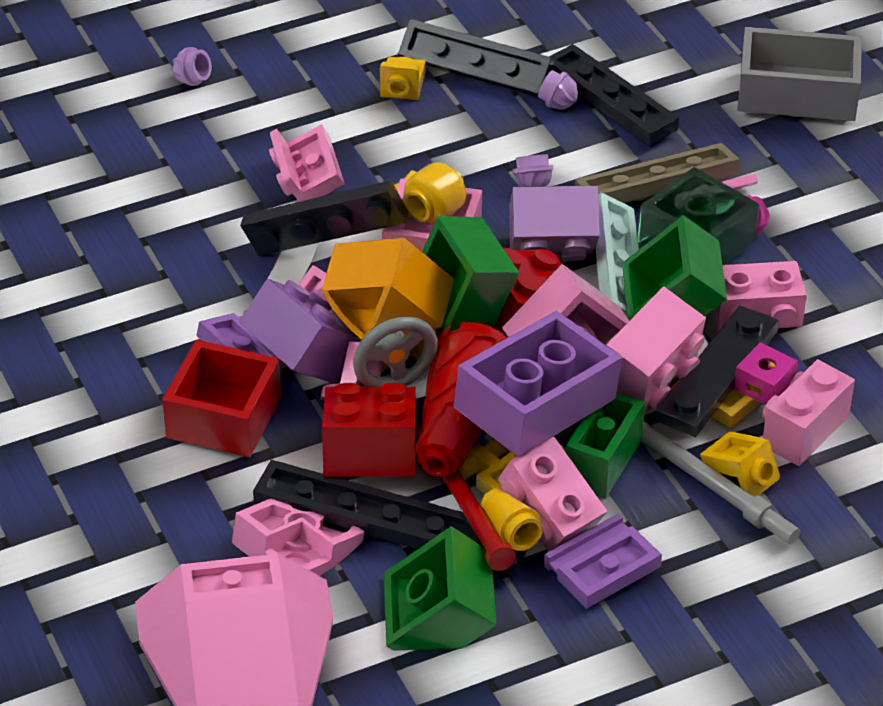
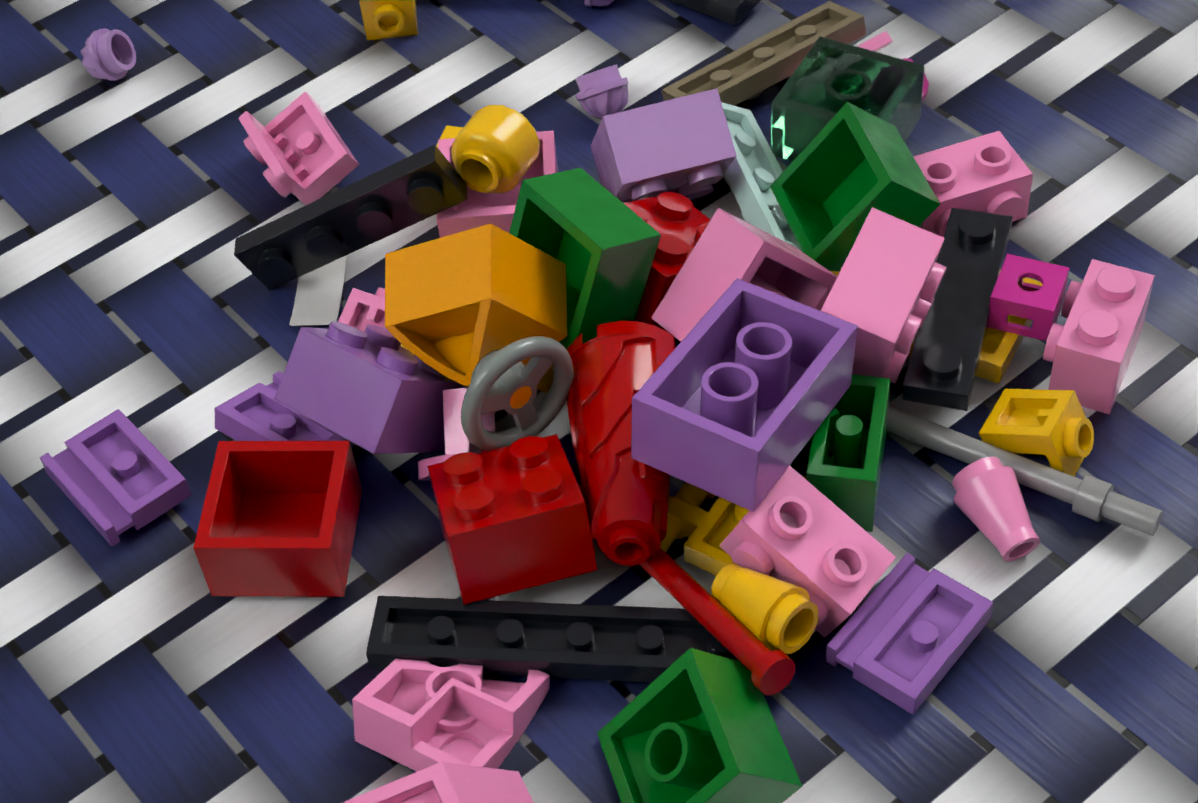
camera: 10 degrees left, 5 degrees up
none -> medium lavender plate [39,409,192,547]
none -> bright pink cone [952,457,1040,561]

